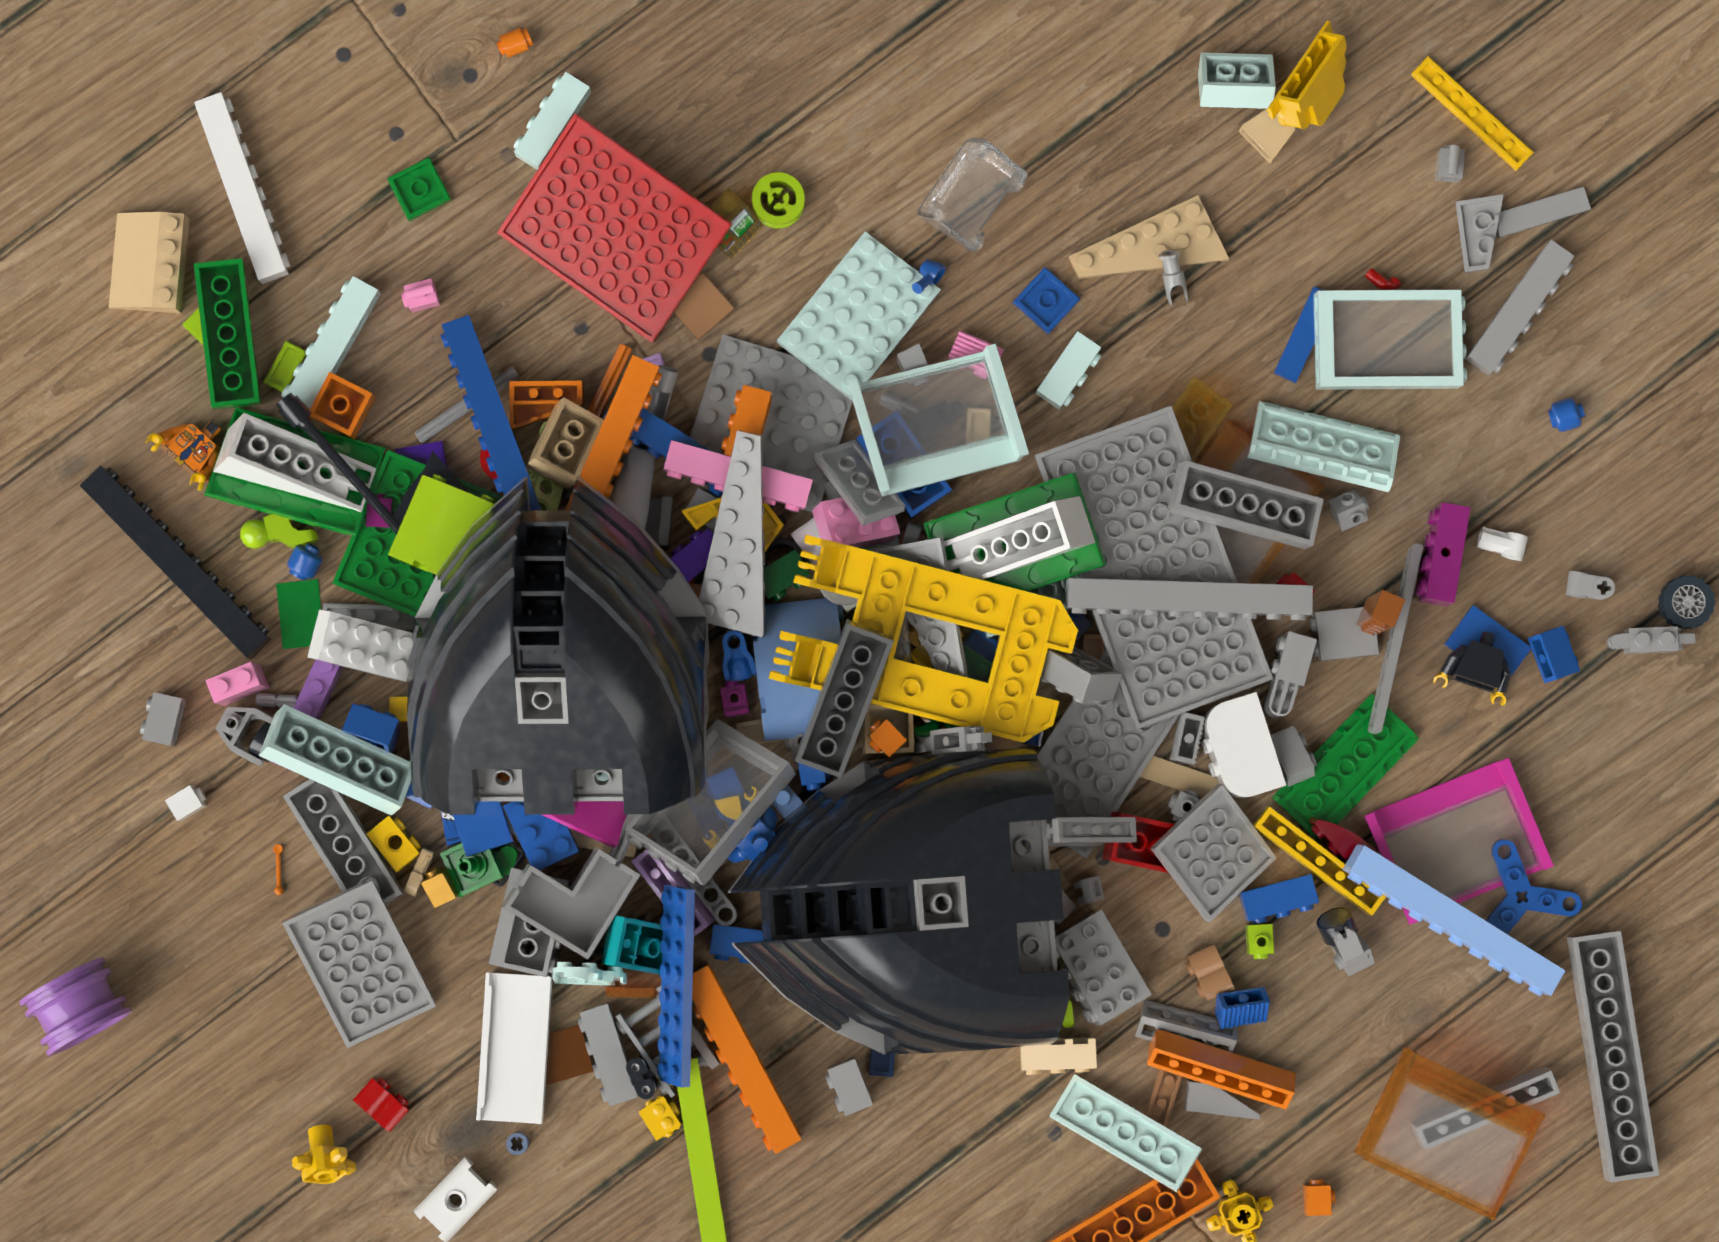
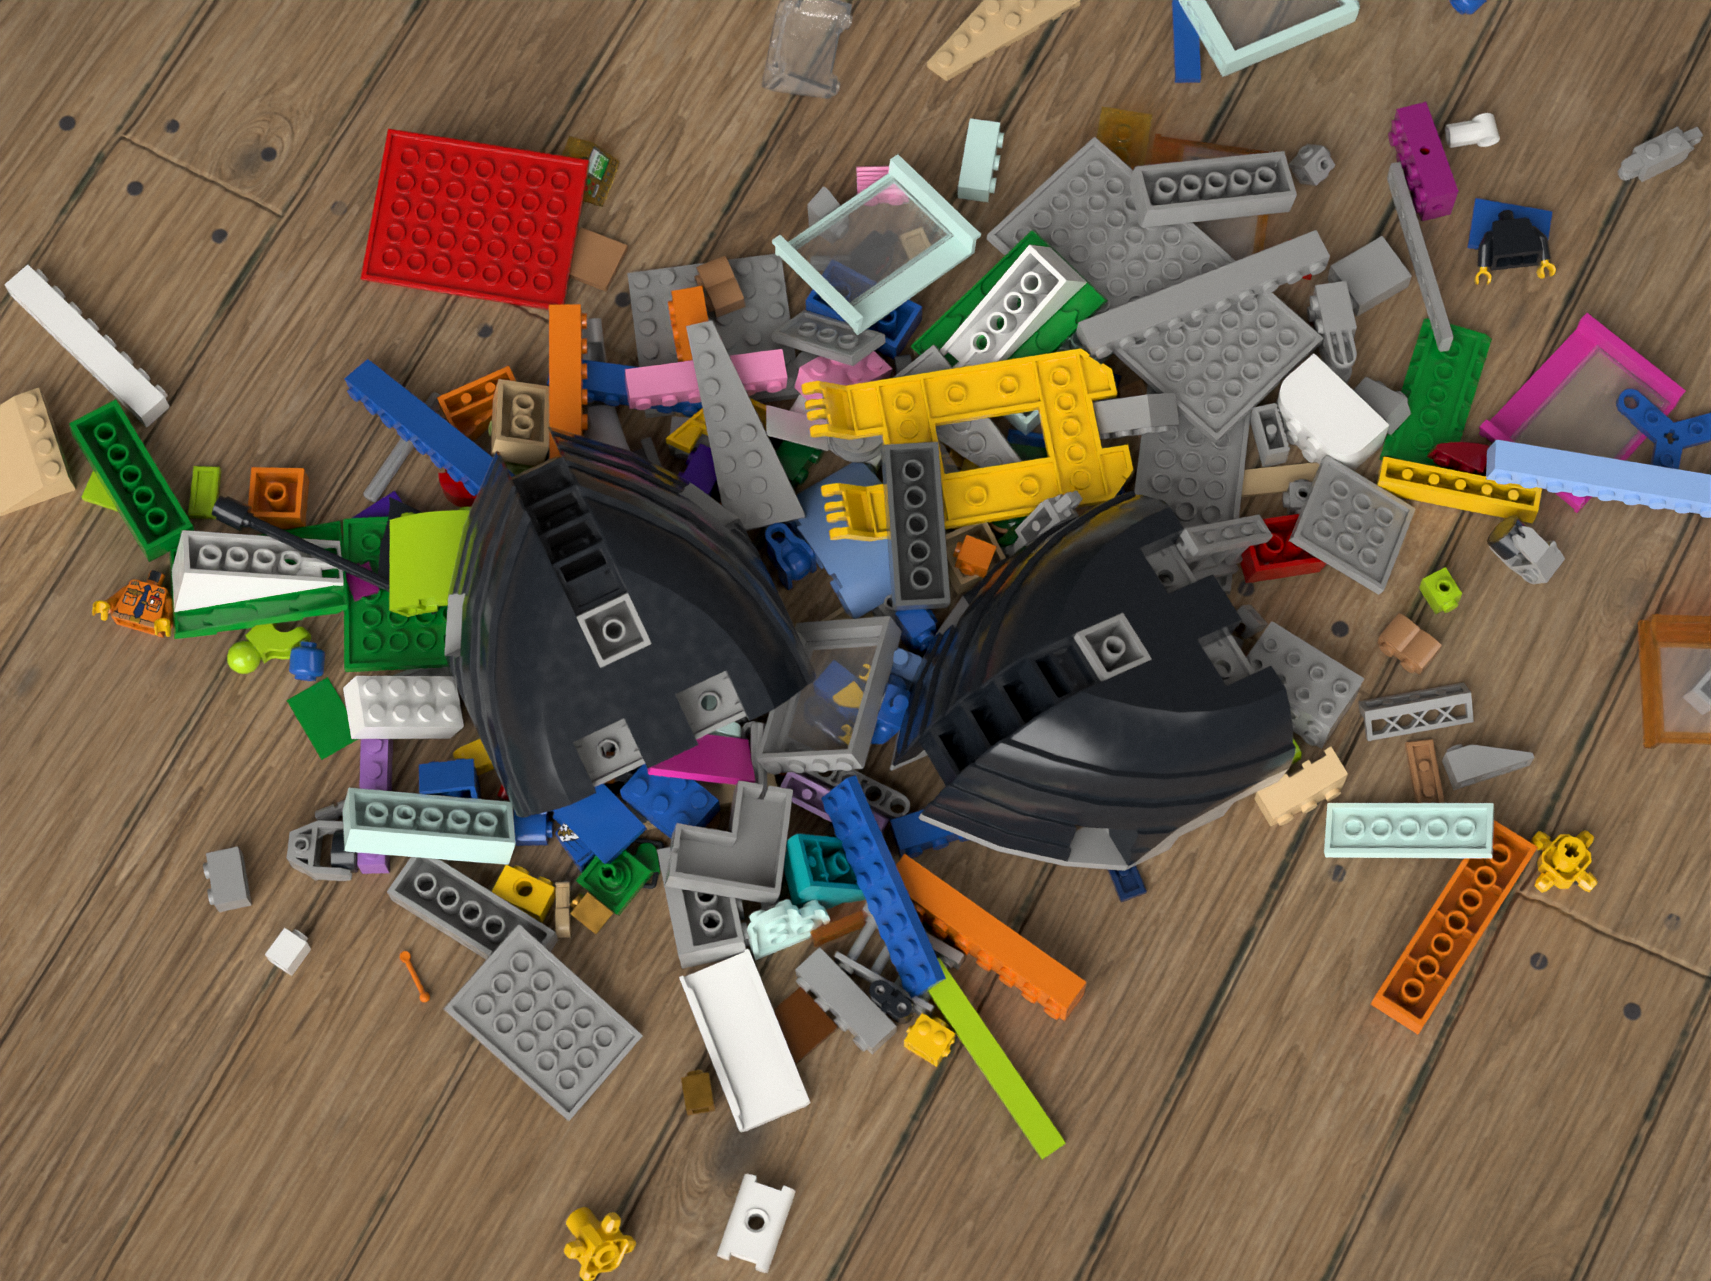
camera: 20 degrees left, 15 degrees down
medium lavender wheel [19,957,133,1057] -> none
black brick [79,465,272,659] -> none
bright pink brick [205,662,270,706] -> none
light aqua brick [281,276,381,410] -> none
red brick [353,1076,411,1132] -> none
green tile [387,157,452,222] -> none
bright pink brick [401,279,440,313] -> none
orange brick [496,27,533,58] -> none
sand blue bush [506,1132,529,1155] -> none
light aqua brick [514,72,591,170] -> none
orange axle [588,344,632,417] -> none
magenta brick [720,681,750,718] -> none
lime wheel [752,172,805,229] -> none
light aqua plate [777,231,941,401] -> none
light grey brick [825,1057,873,1116] -> none
blue bar [912,259,946,294] -> none
blue tile [1013,267,1080,335] -> none
orange brick [1147,1029,1296,1110] -> none
light grey piece [1159,249,1188,306] -> none
blue brick [1214,986,1270,1029] -> none
blue brick [1239,874,1319,925] -> none
light aqua ladder [1247,401,1400,492] -> none
orange brick [1303,1179,1335,1216] -> none
dark orange brick [1356,590,1406,636] -> none
blue brick [1528,626,1580,684] -> none
light grey piece [1566,571,1615,600] -> none
black wheel [1658,575,1715,630] -> none
none -> pearl gold brick [681,1070,715,1116]
none -> medium nougat brick [694,256,746,318]
none -> white sticker [766,405,828,451]

